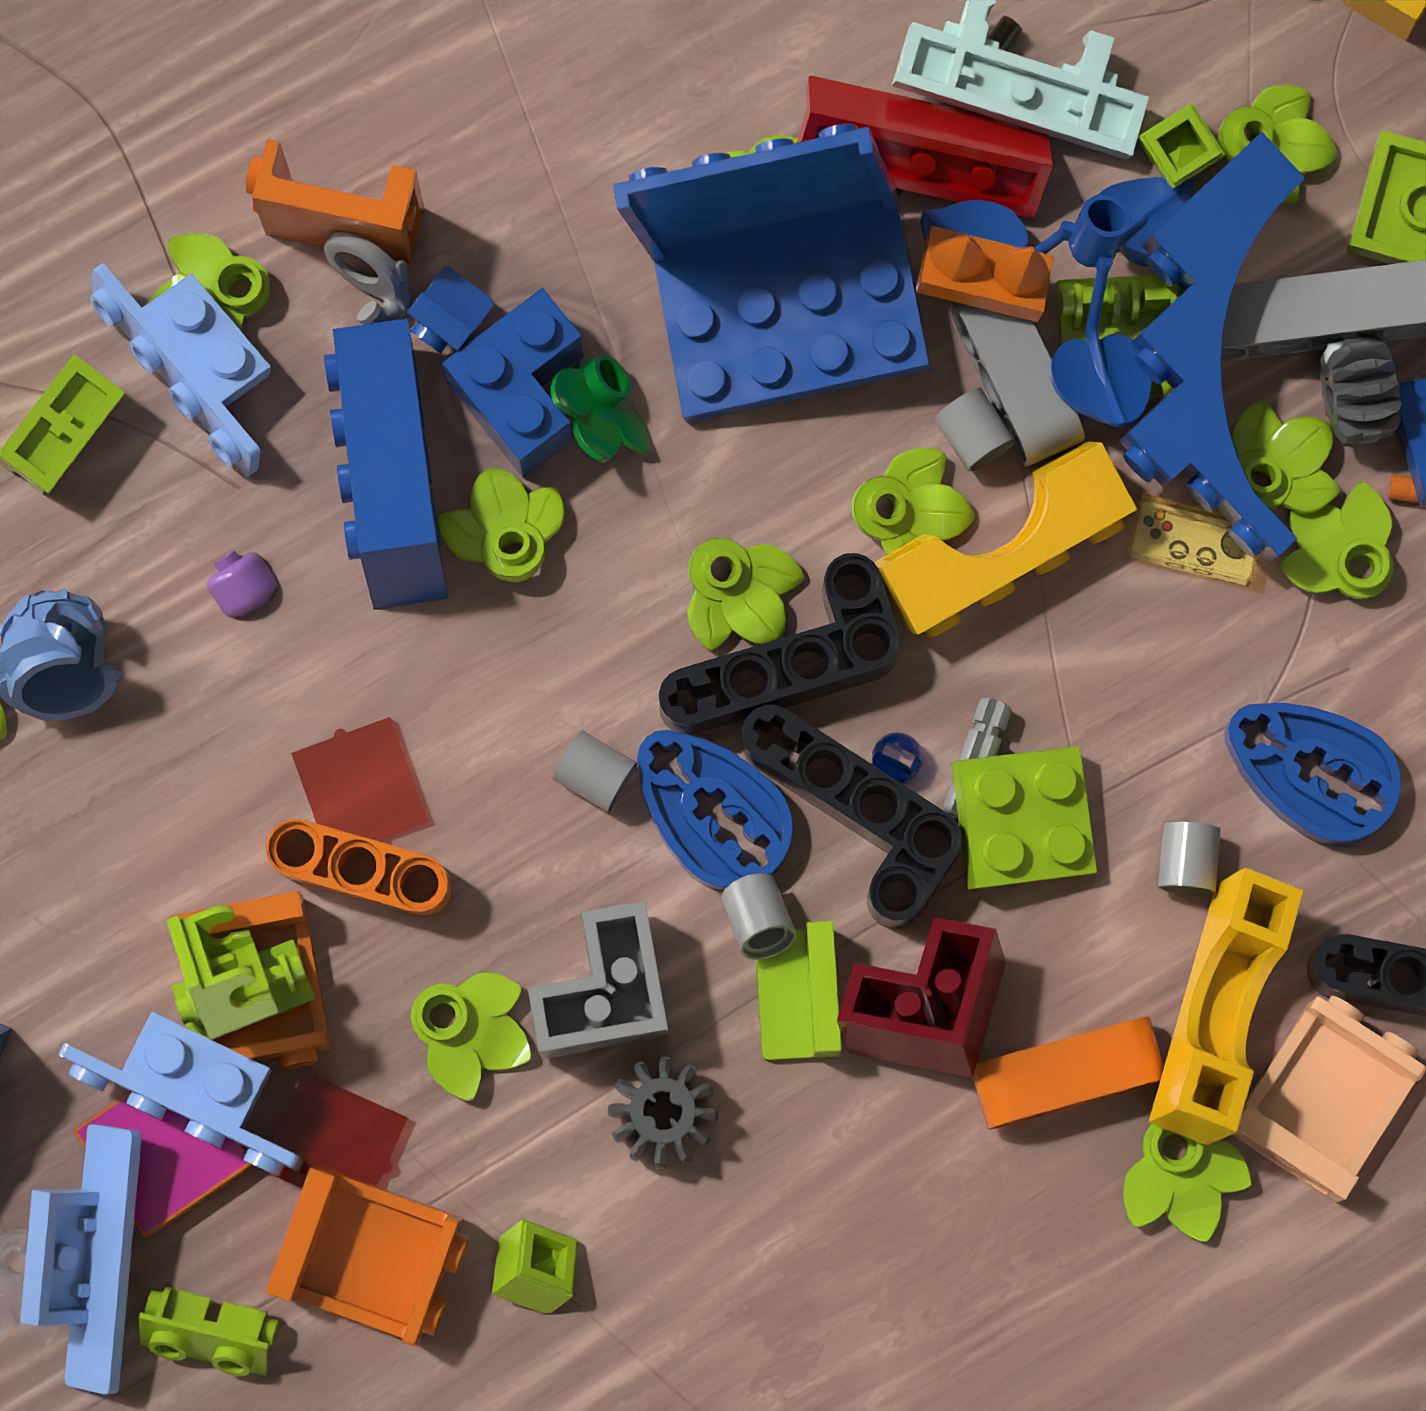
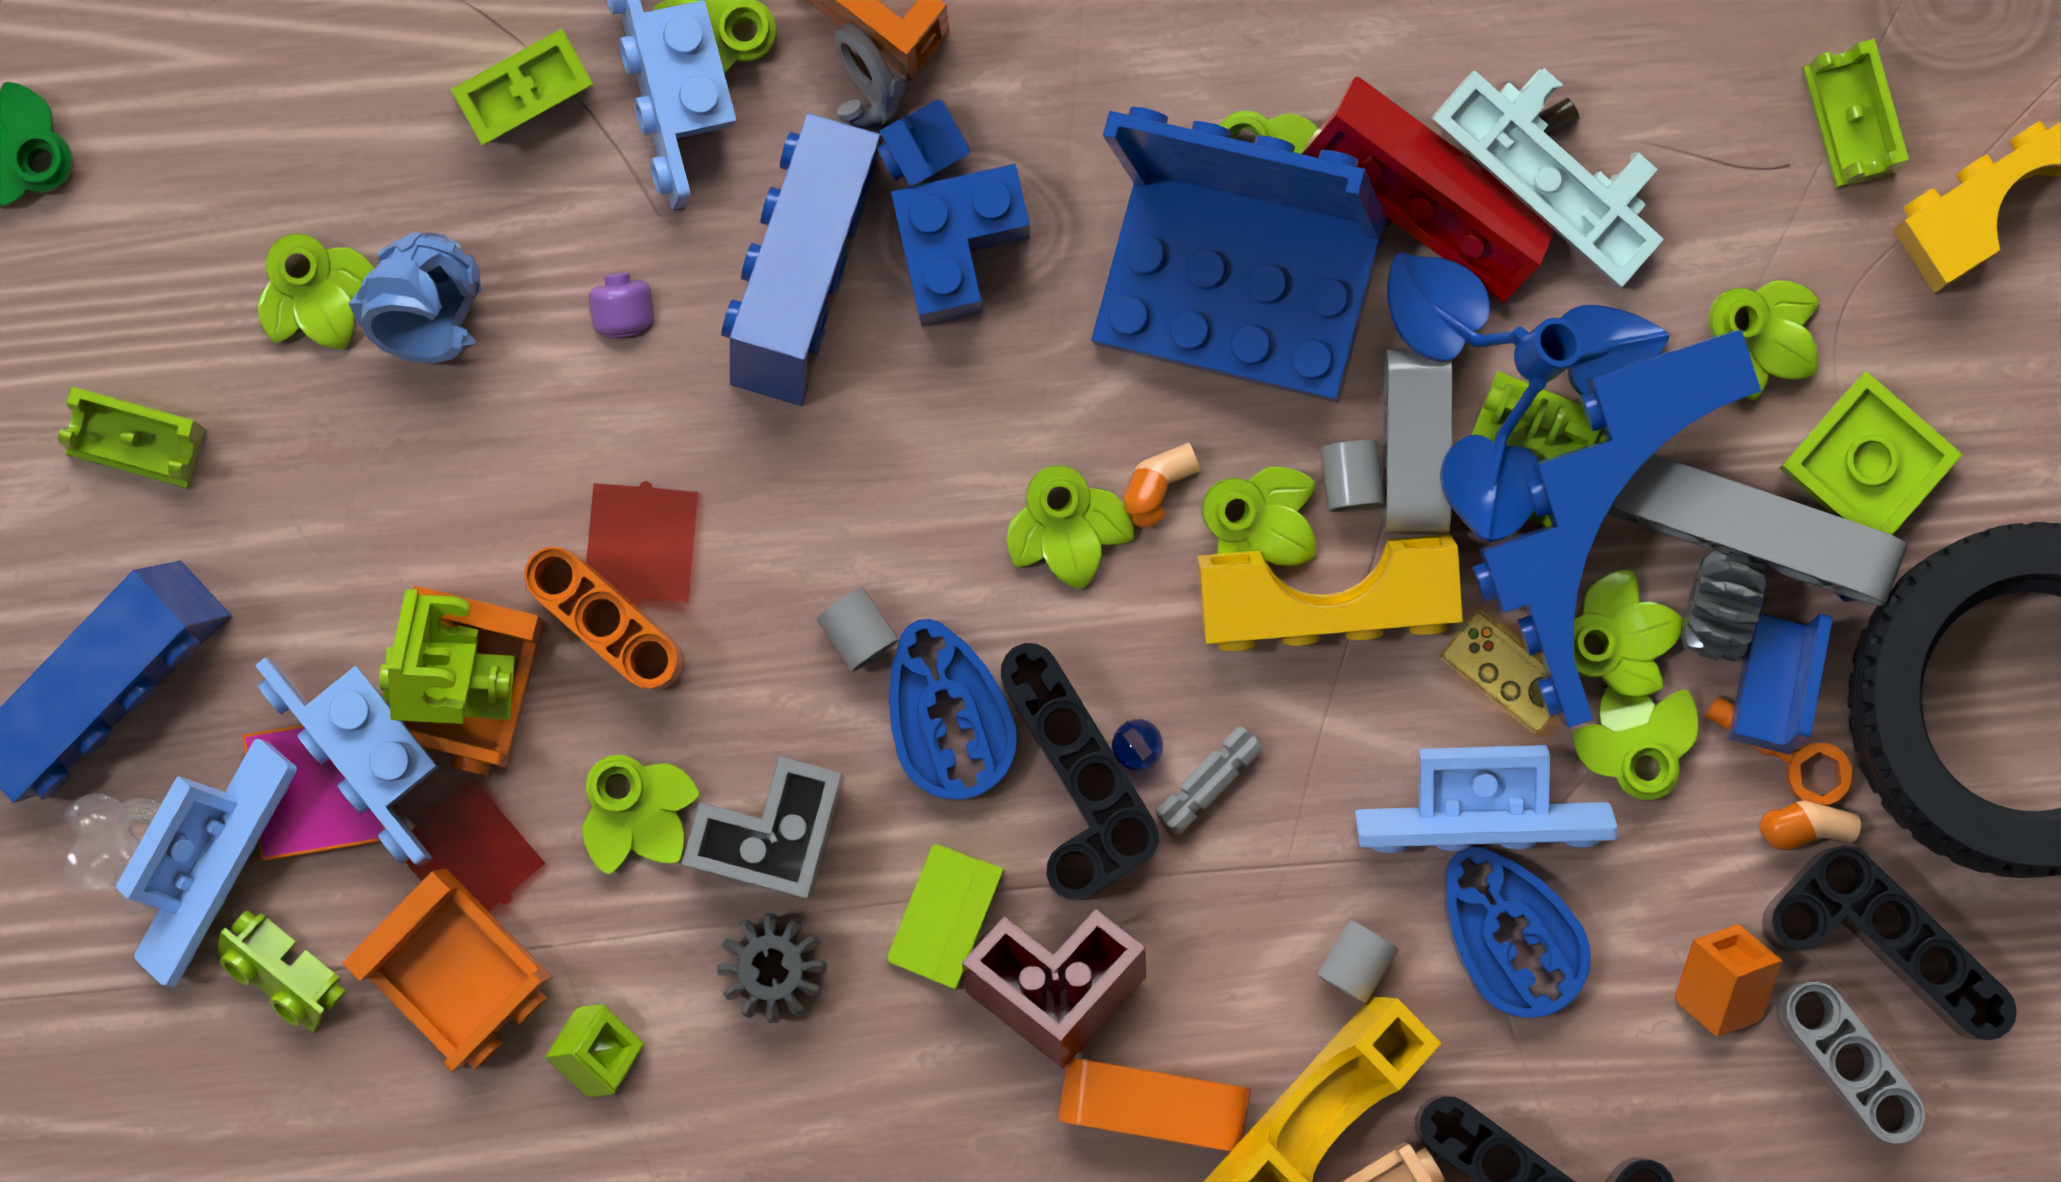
camera: 30 degrees right, 5 degrees up
lime plate [438,467,565,583] -> none
green plate [551,354,649,462] -> none
black beam [658,553,900,735] -> none
light grey beam [721,873,796,960] -> none
orange tile [916,226,1054,322] -> none
lime plate [951,746,1097,890] -> none
lime slope [1137,102,1225,189] -> none
none -> arm [1123,442,1201,528]
none -> light blue bracket [1355,745,1617,853]

